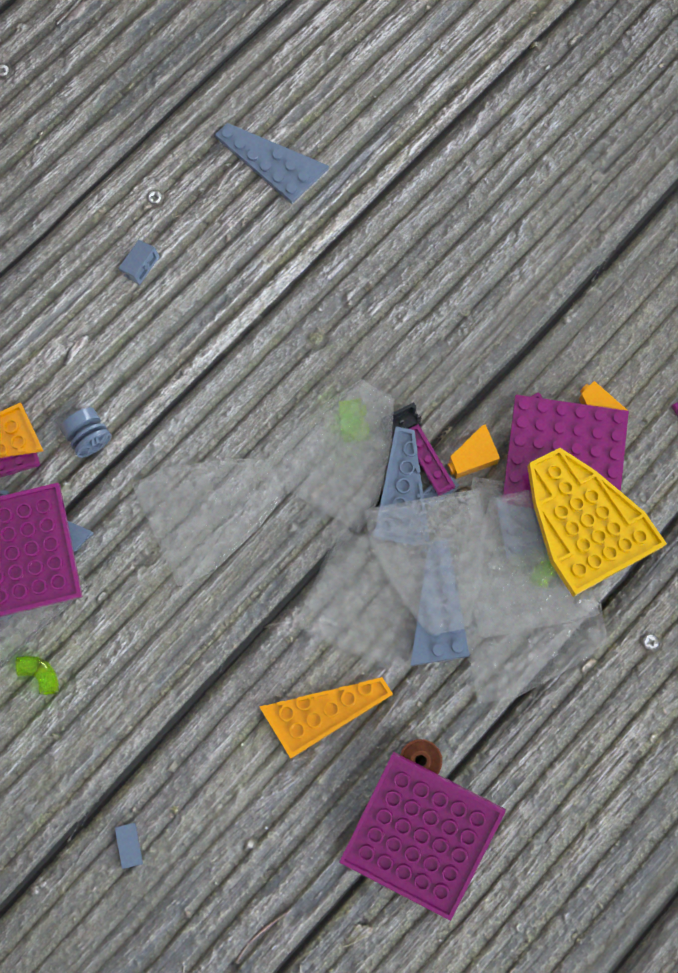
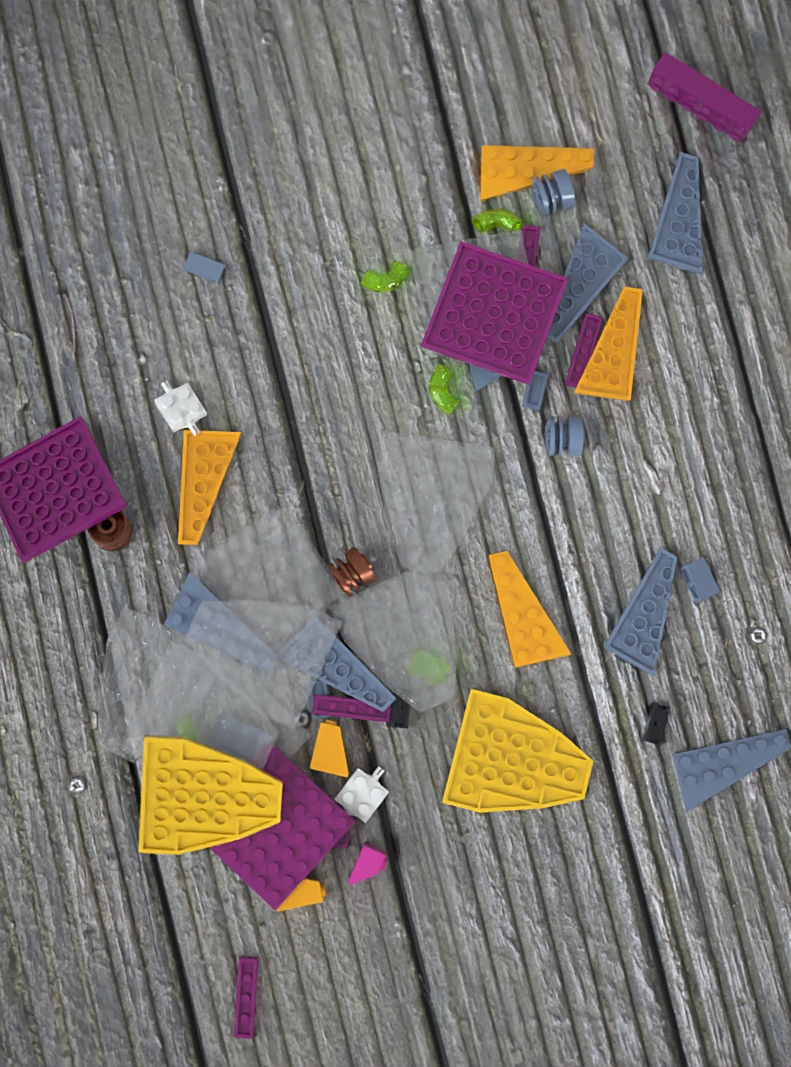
camera: 125 degrees right, 10 degrees up
none -> white plate [154,381,207,436]
none -> copper wheel [327,546,377,598]
none -> white plate [334,766,389,823]
none -> dark pink slope [348,843,388,885]
none -> clear neon green cylinder [429,364,460,416]
none -> yellow piece [442,689,593,813]
none -> light orange wing [488,551,571,668]
none -> sand blue tile [522,371,549,411]
none -> sand blue wing [603,548,677,677]
none -> black hinge [642,703,670,745]

